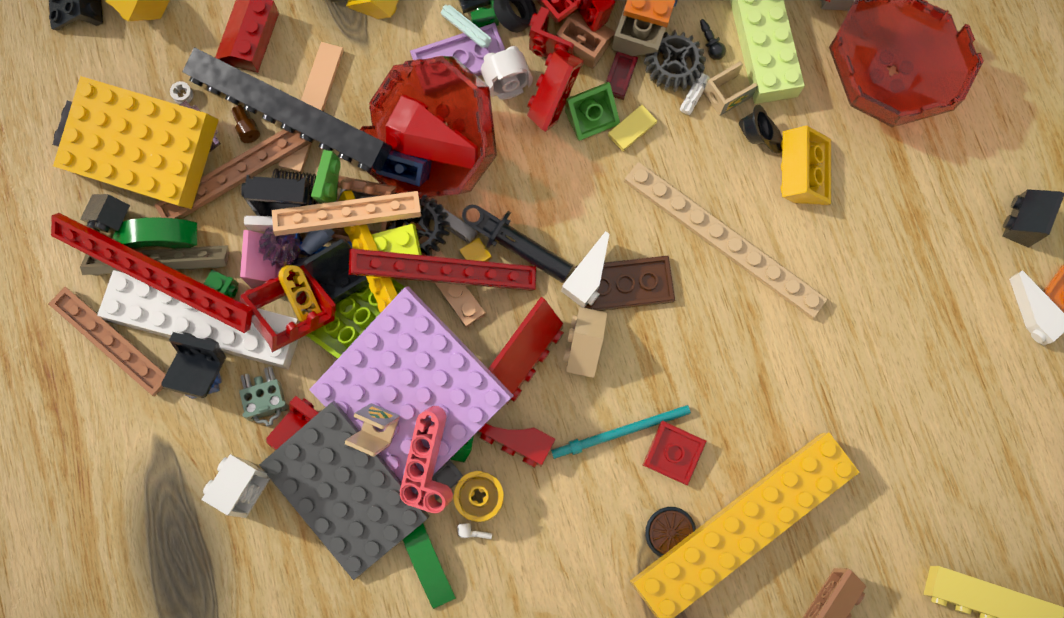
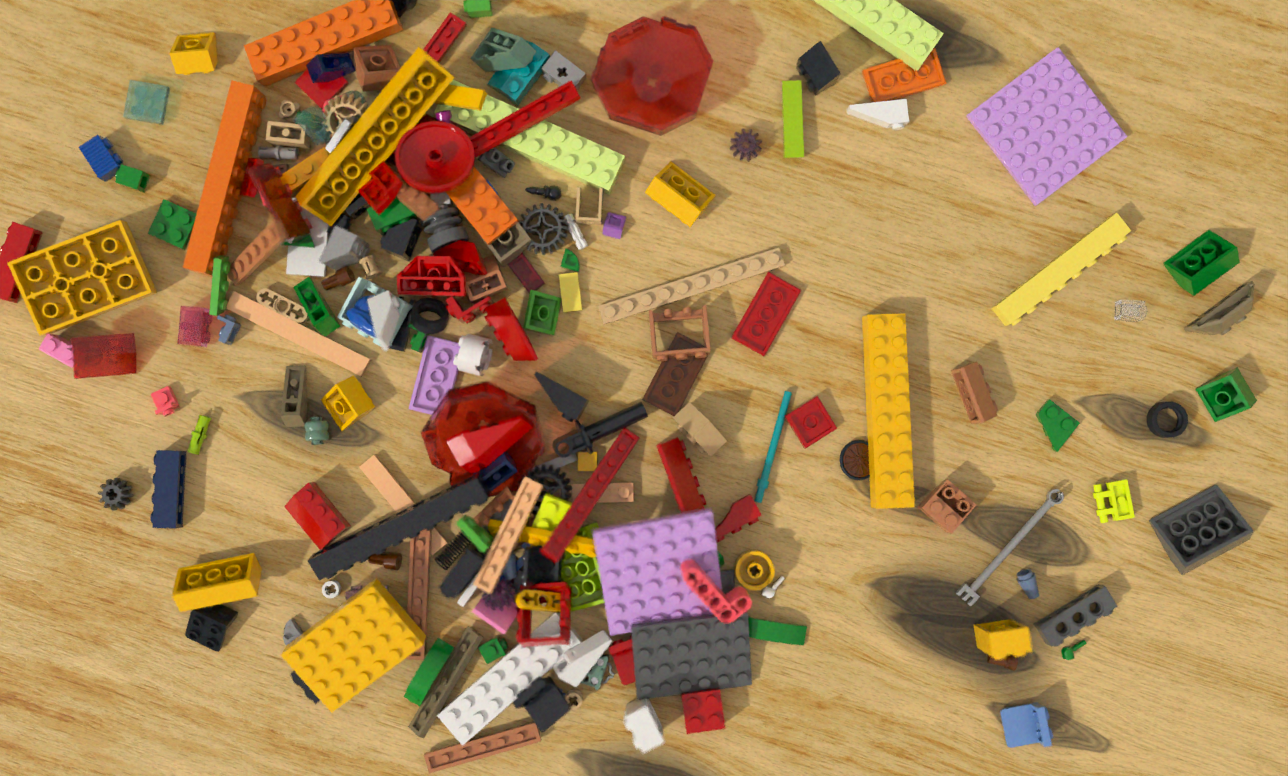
camera: 50 degrees left, 10 degrees up
red plate [51,213,253,333] -> none
black brick [80,194,130,233] -> none
tan piece [345,403,400,457] -> none
light aqua axle [441,5,492,48] -> none
white slope [561,231,609,308] -> none
black piece [739,105,783,154] -> none
none -> light grey tile [283,618,303,645]
none -> black slope [534,372,589,422]
none -> white slope [553,630,612,687]
none -> green tile [560,249,580,272]
none -> tan bush [565,689,583,710]
none -> medium lavender slope [602,212,626,239]
none -> nougat window [649,305,711,361]
none -> red brick [681,688,725,734]
none -> gear [730,129,762,162]
none -> red tile [731,272,802,357]
none -> lime slope [782,80,804,158]

